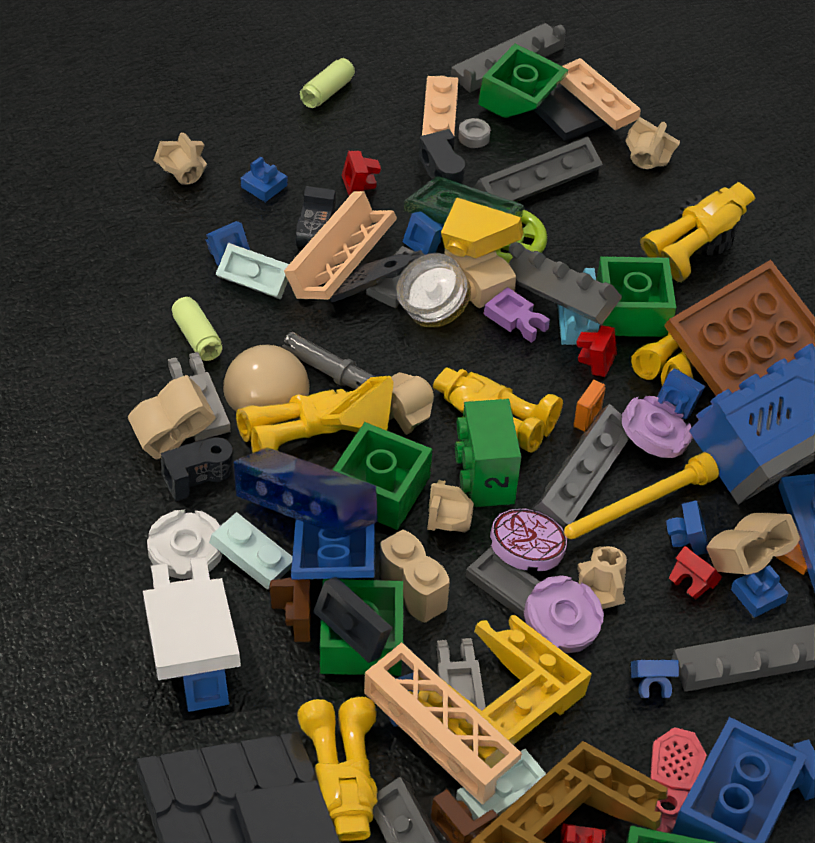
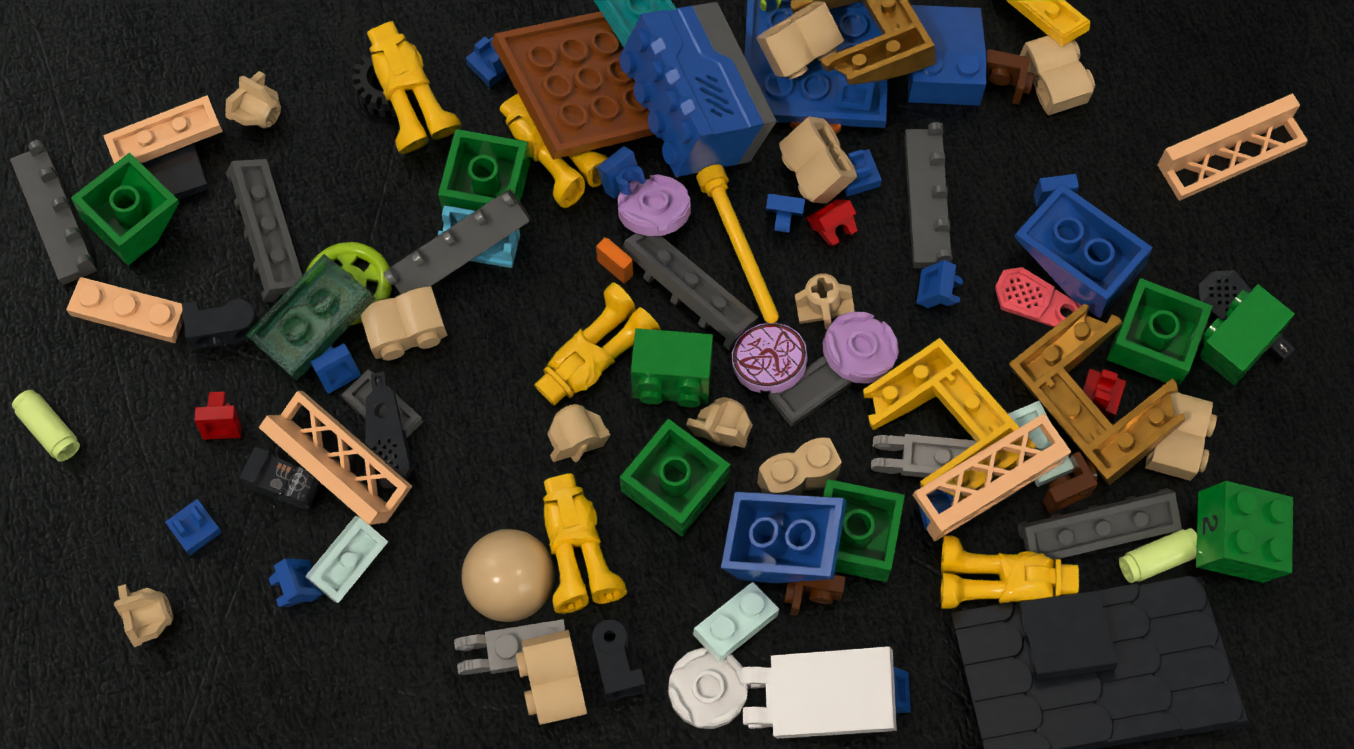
camera: 75 degrees left, 20 degrees up
yellowish green piece [172,297,222,361] -> none
clear blue brick [234,447,377,537] -> none
dark grey pin [282,332,377,390] -> none
black plate [313,577,393,663] -> none
yellow slope [320,376,394,432] -> none
clear piece [397,253,471,327] -> none
yellow slope [441,198,524,258] -> none
light grey tile [458,118,491,148] -> none
medium lavender plate [484,287,550,342] -> none
red tile [576,325,617,377] -> none

